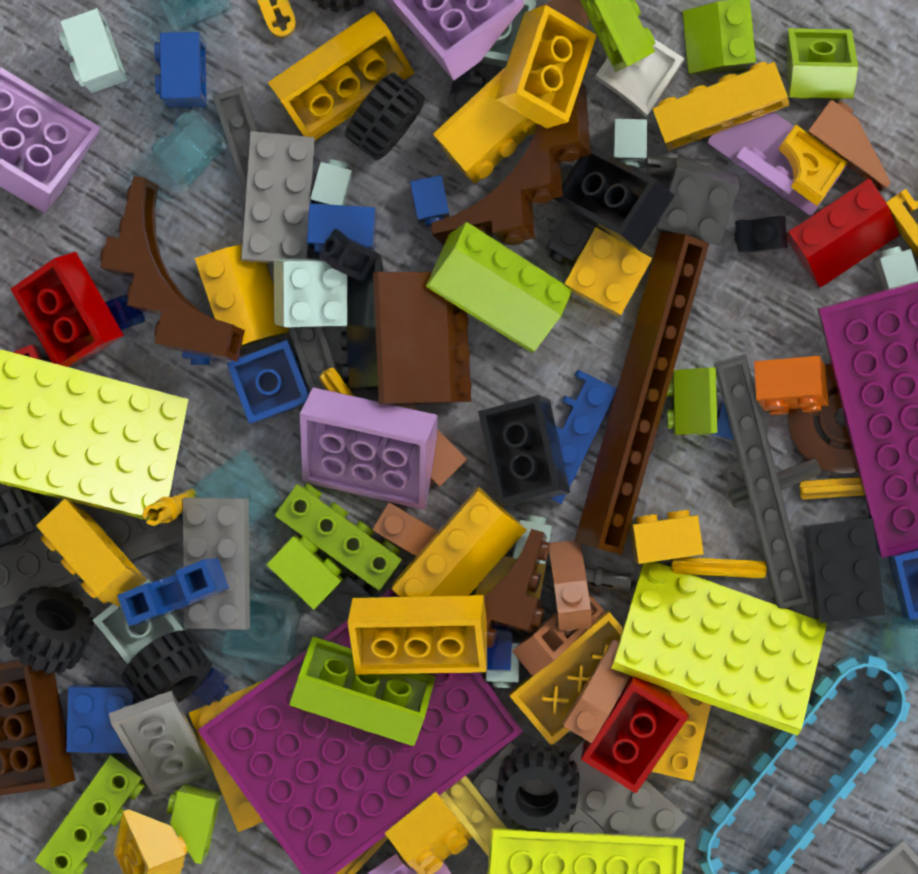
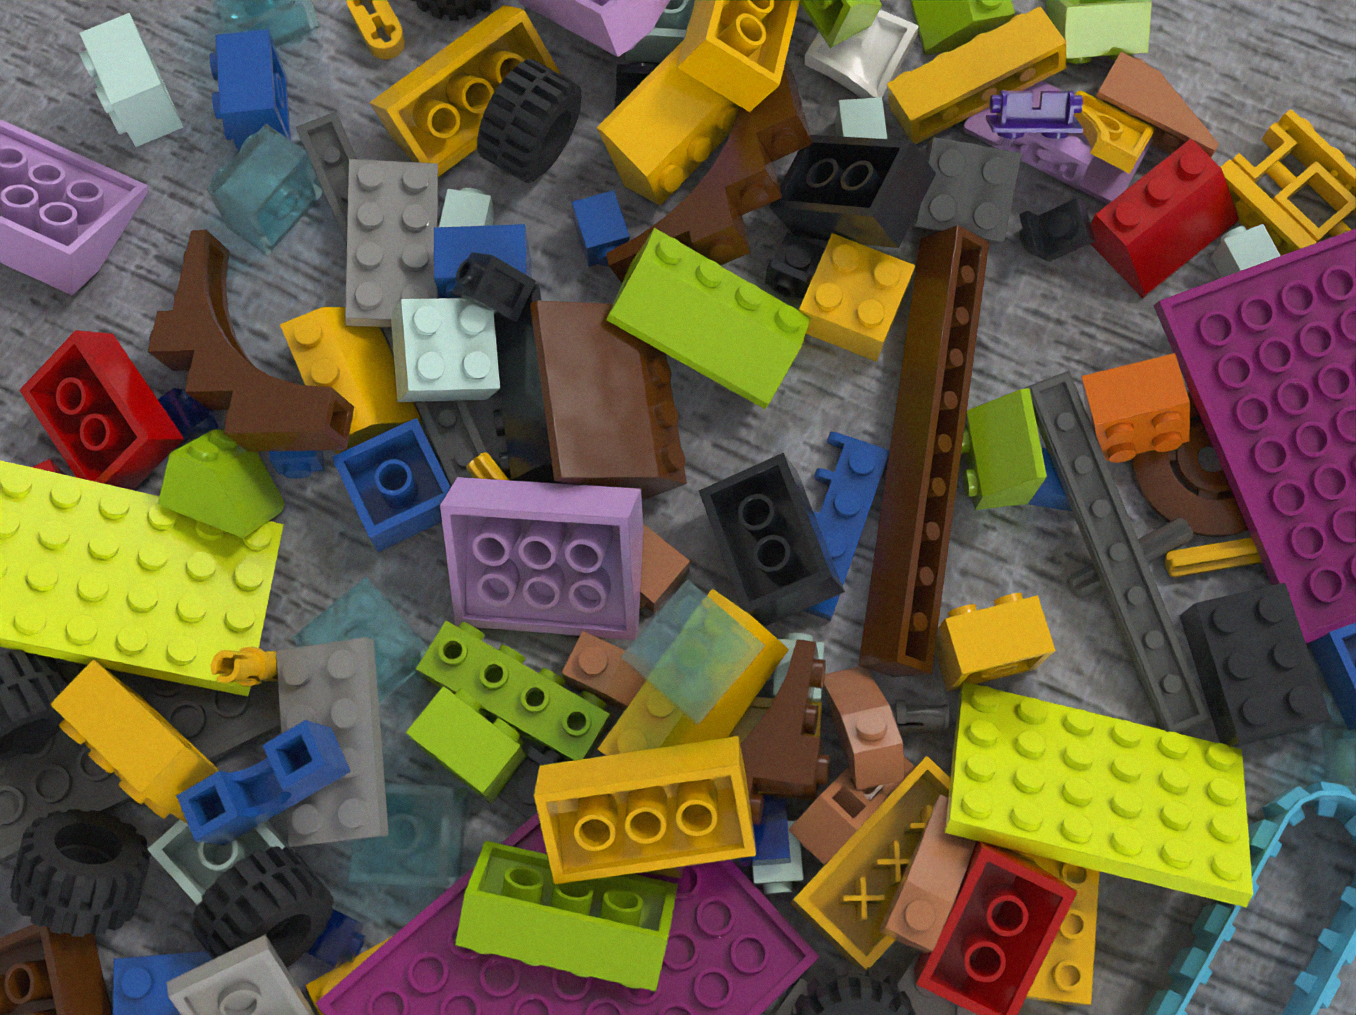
camera: 10 degrees left, 15 degrees down
yellow axle [671,557,767,578] -> none
none -> lime slope [158,429,285,538]
none -> clear light blue brick [621,579,765,726]
none -> dark purple hinge [986,90,1083,139]

